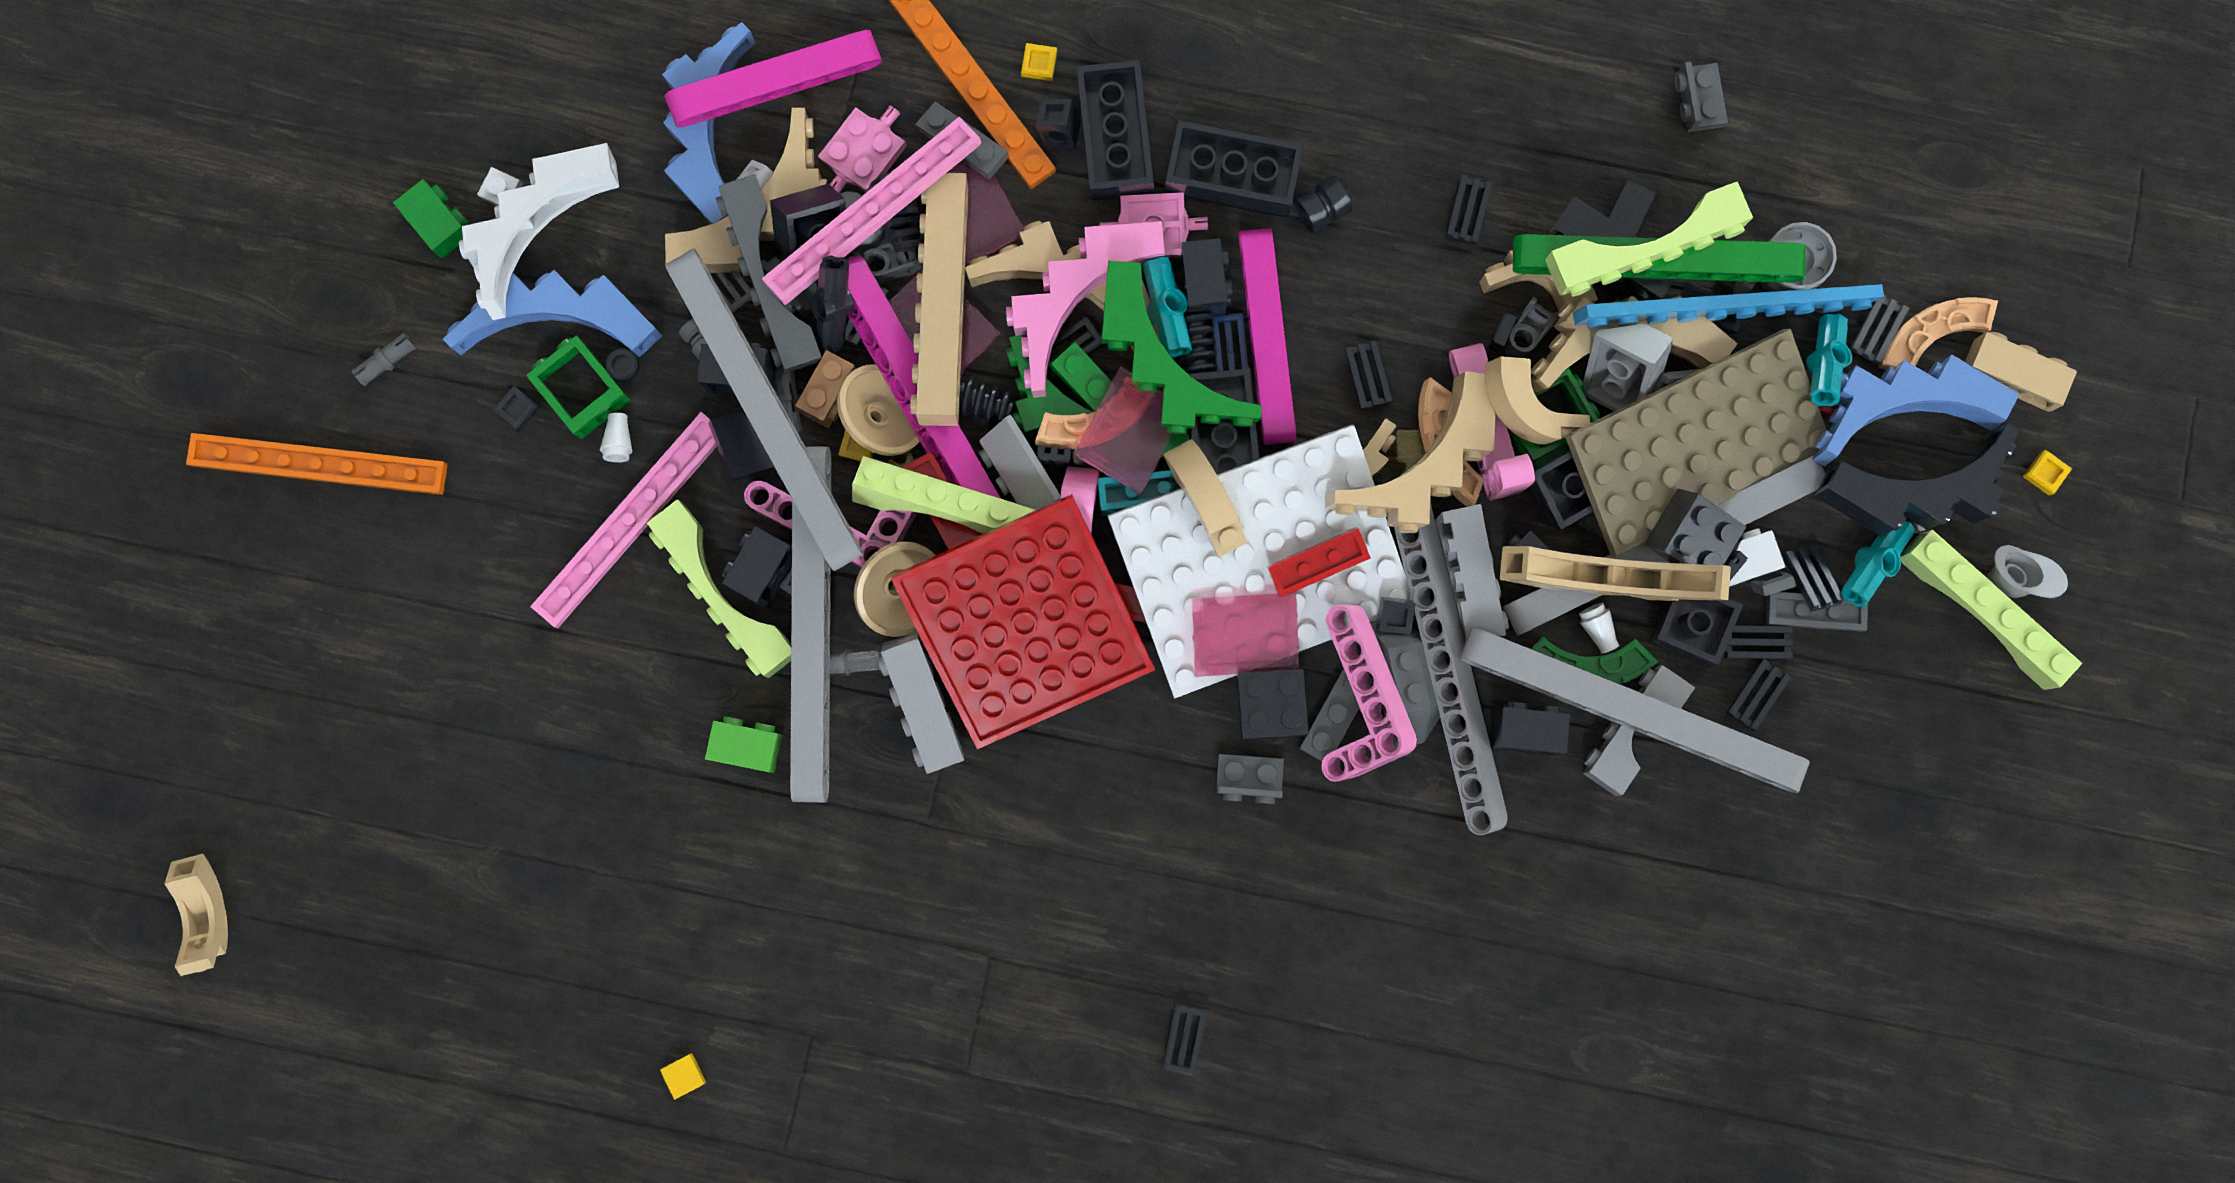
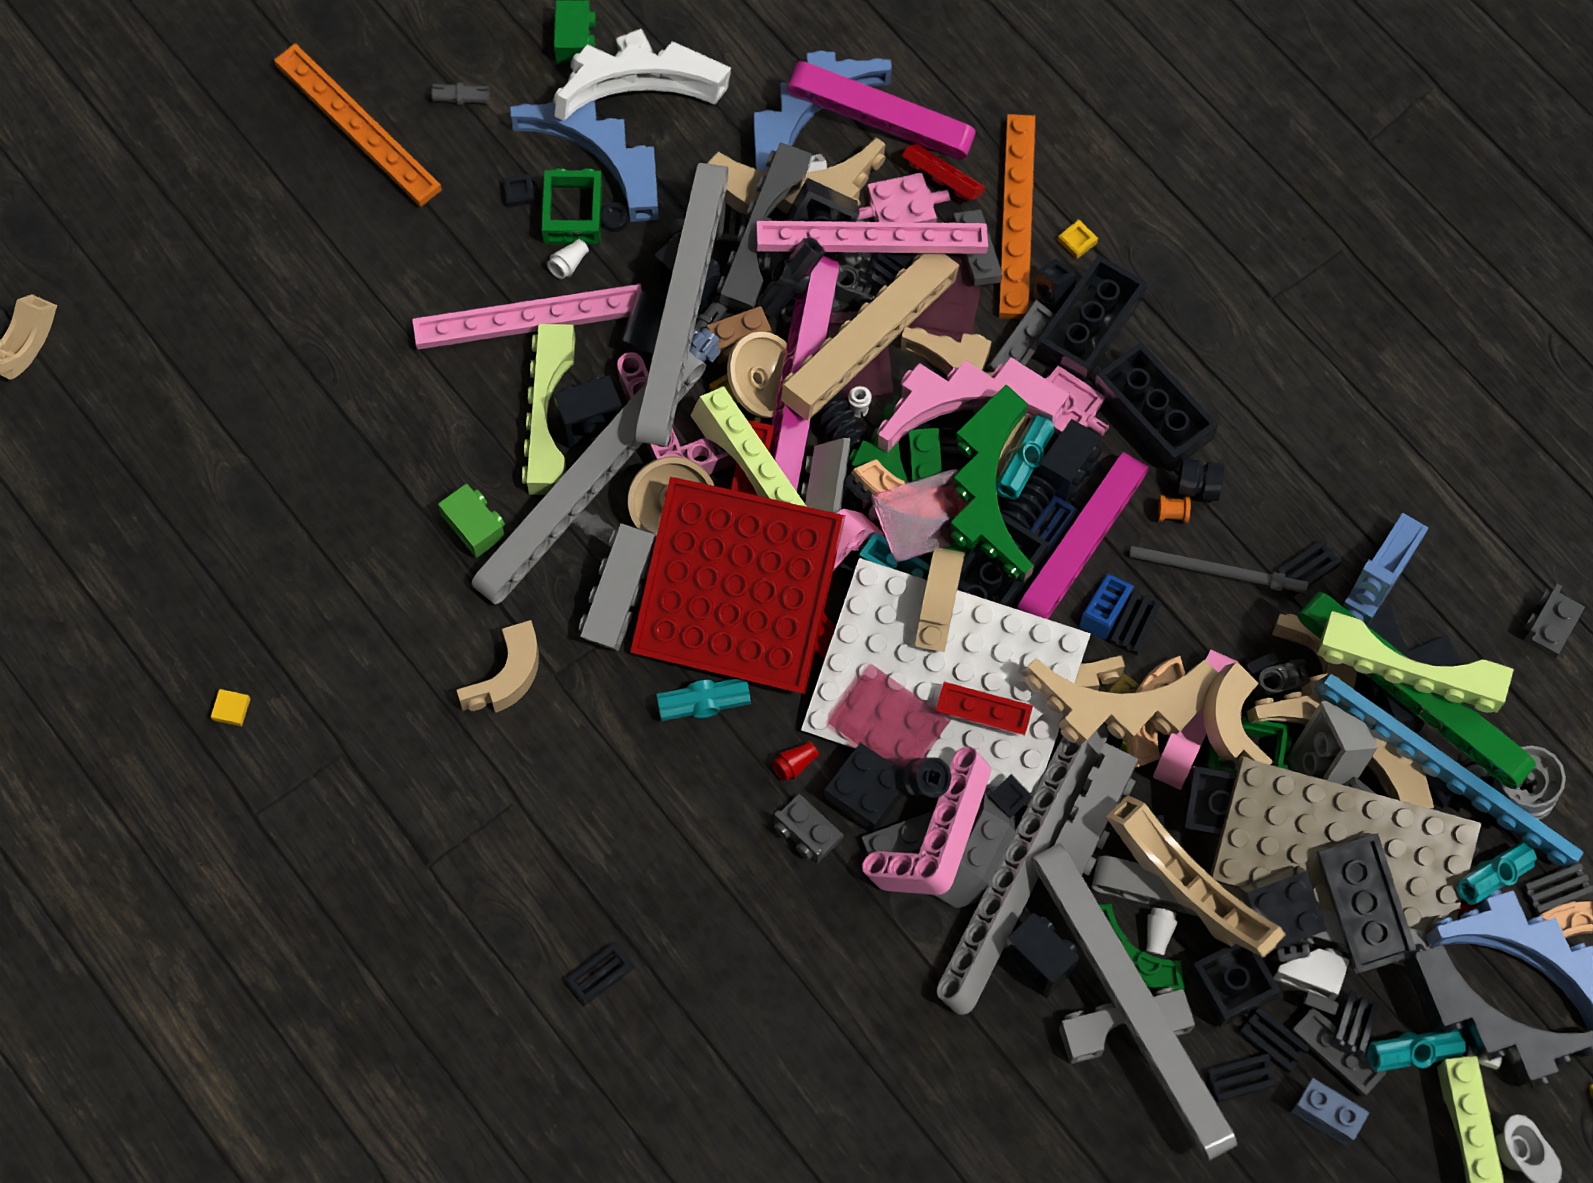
camera: 35 degrees right, 15 degrees down
none -> tan arch [457,620,539,713]
none -> teal piece [656,678,751,721]
none -> sand blue gear [689,327,721,363]
none -> red cone [772,741,819,782]
none -> white pin [848,386,872,418]
none -> black wheel [895,757,952,798]
none -> red plate [902,144,986,201]
none -> dark grey plate [987,300,1055,372]
none -> blue slope [1079,573,1134,639]
none -> dark grey bar [1129,546,1308,593]
none -> orange bush [1158,495,1191,523]
none -> sand blue brick [1291,1078,1369,1147]
none -> black plate [1316,833,1417,973]
none -> medium blue arch [1343,513,1428,626]

